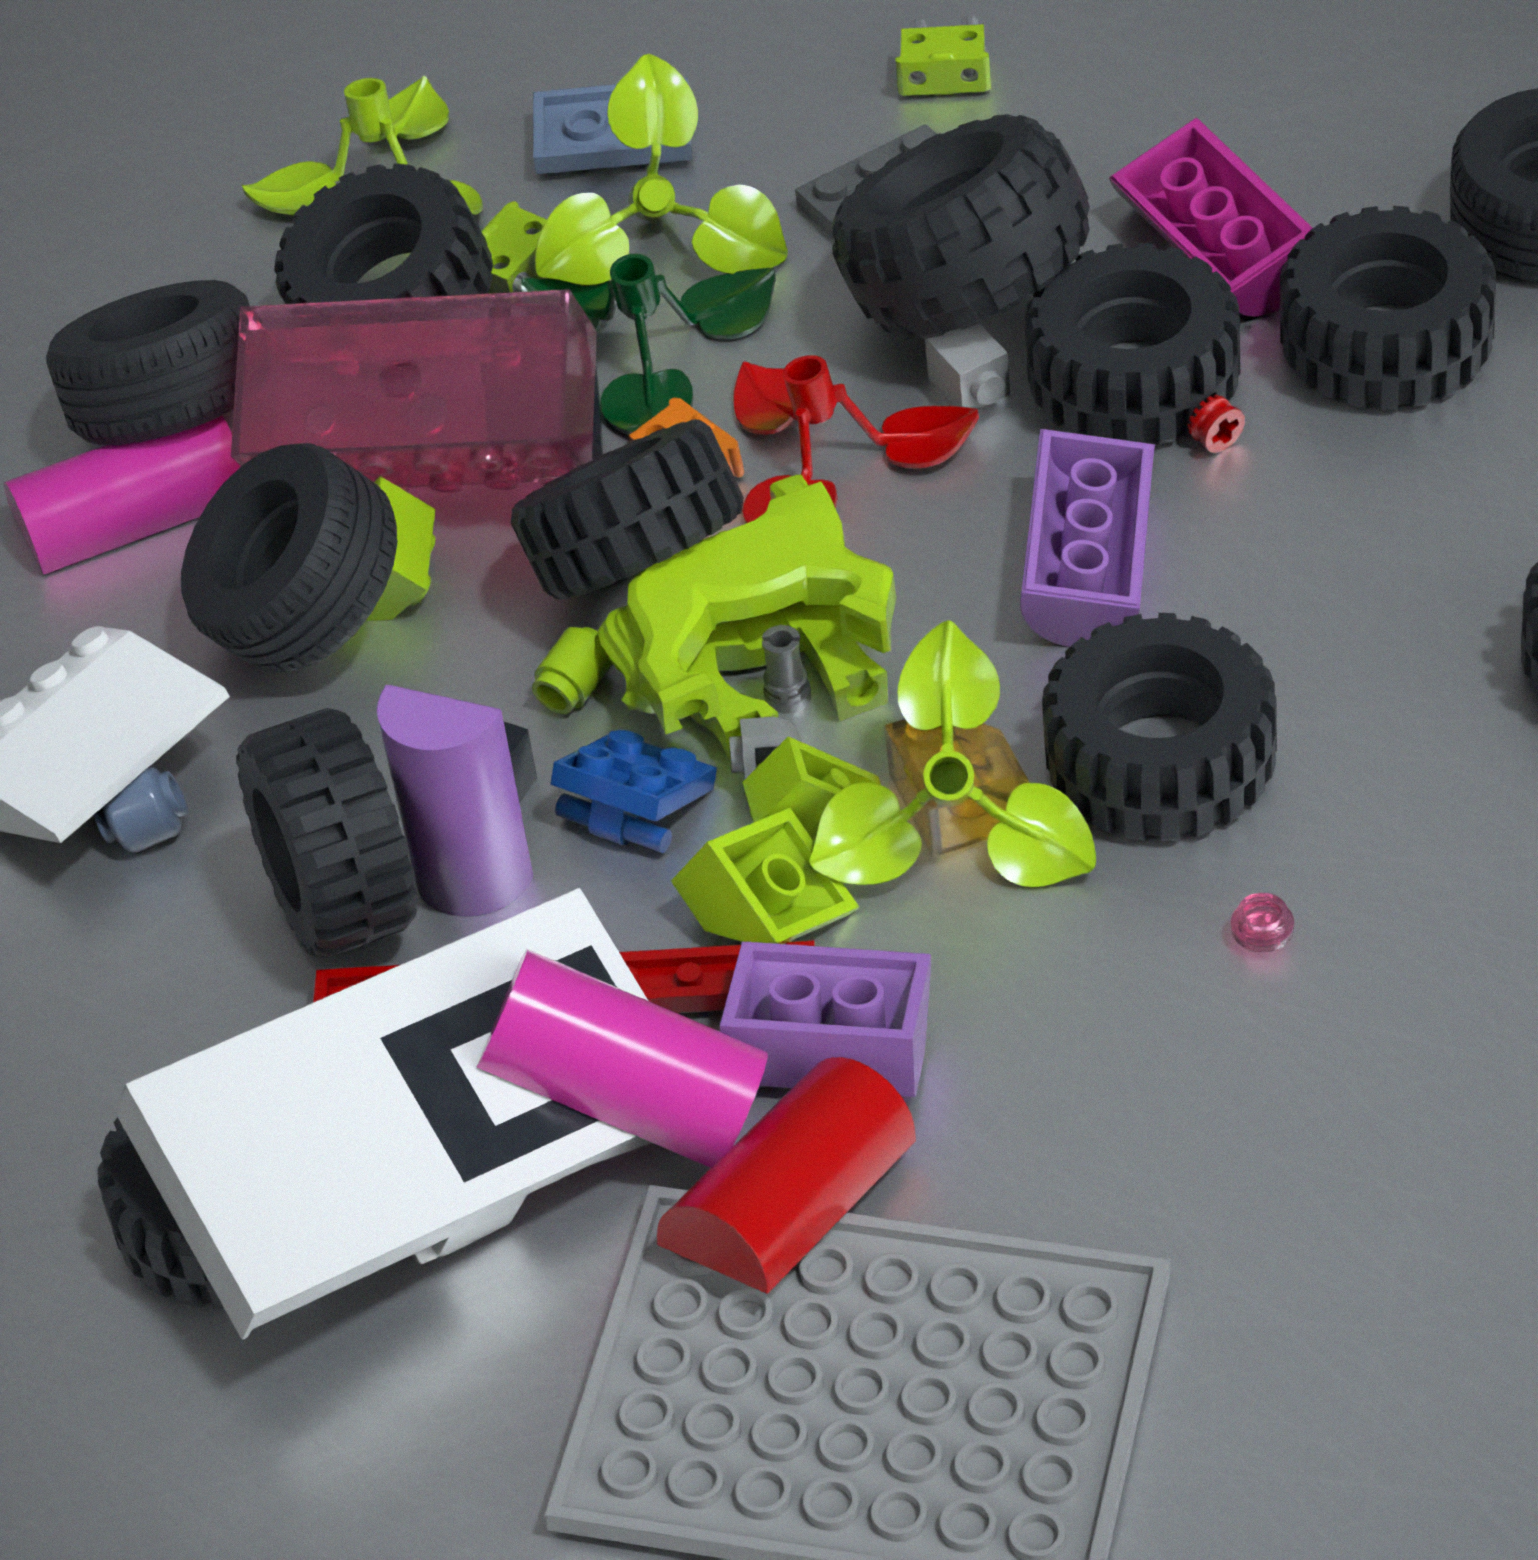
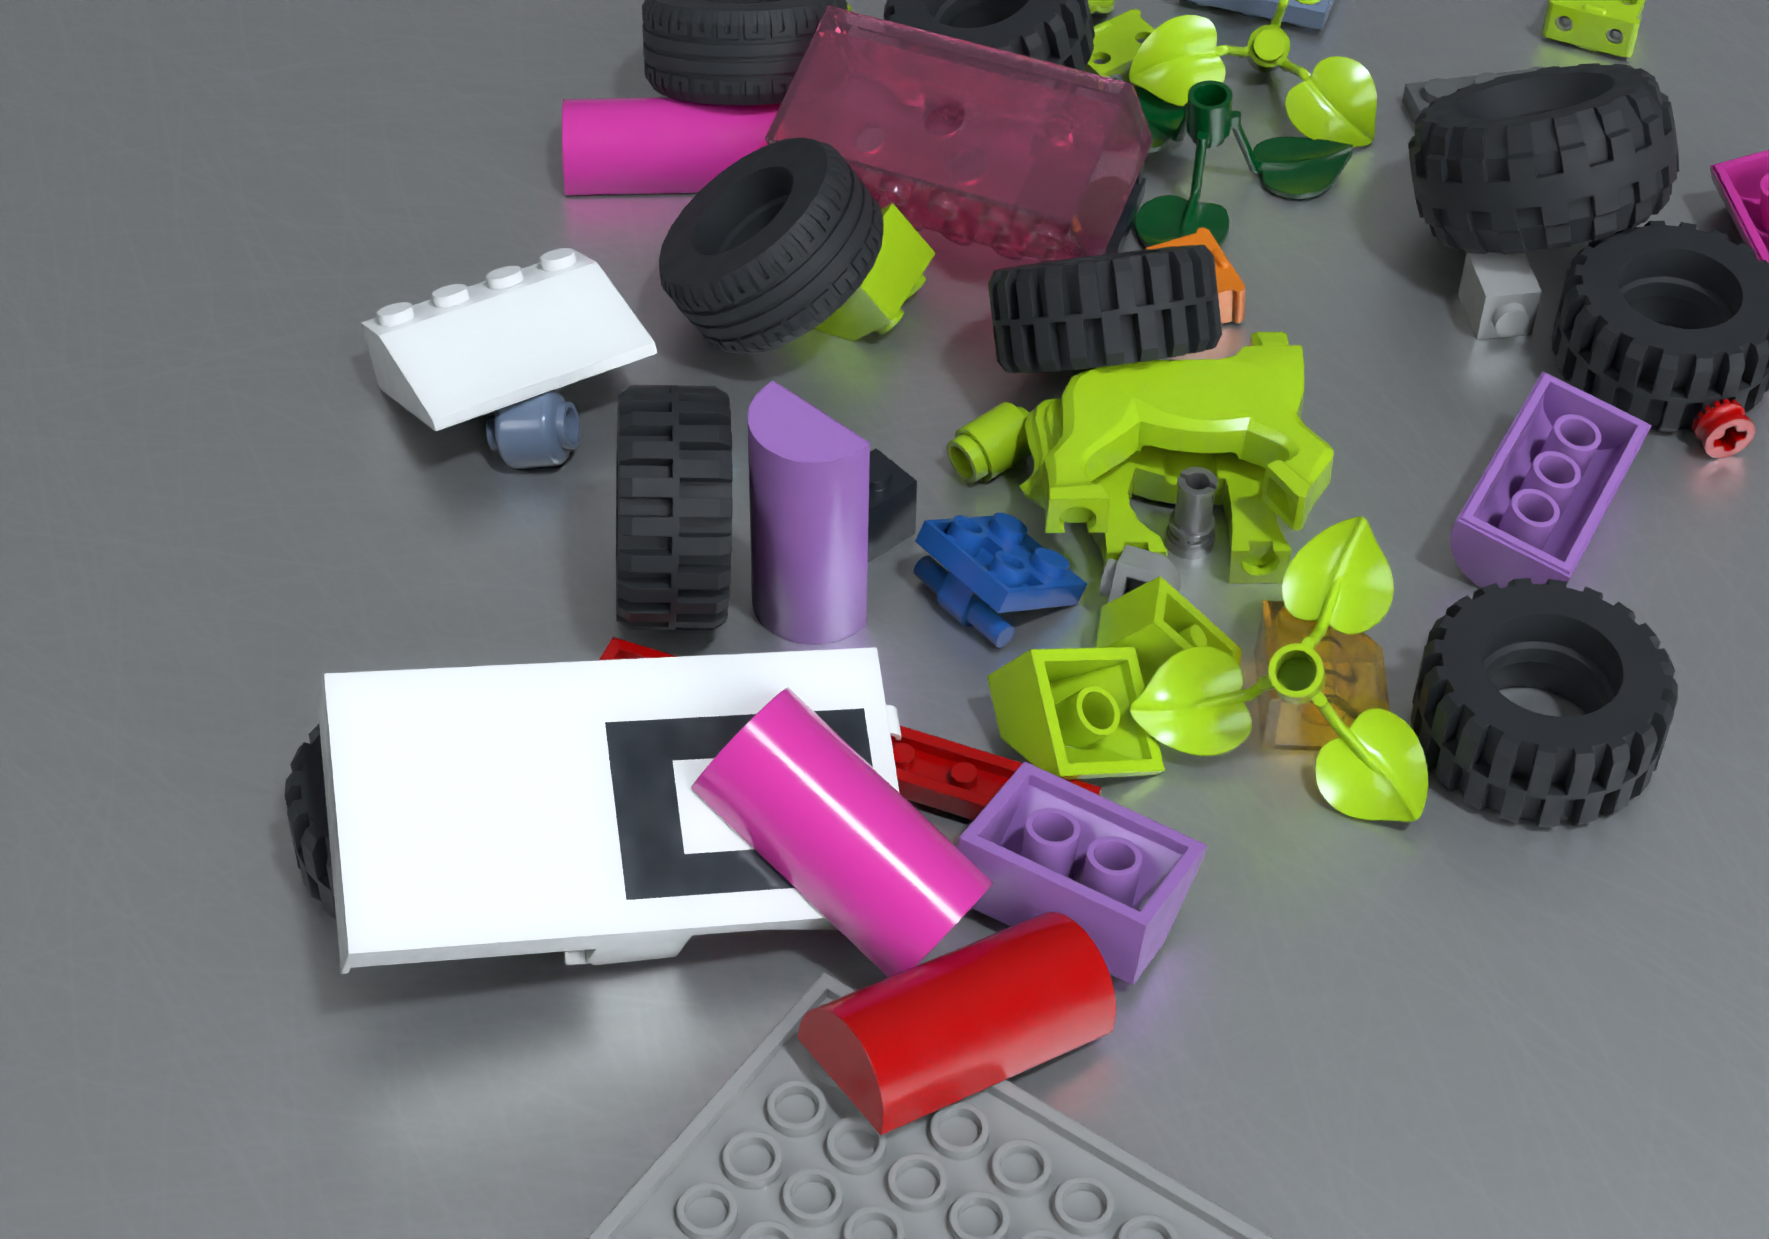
camera: 15 degrees right, 0 degrees up
red plant [733,355,979,523] -> none
clear pink plate [1231,893,1294,952] -> none

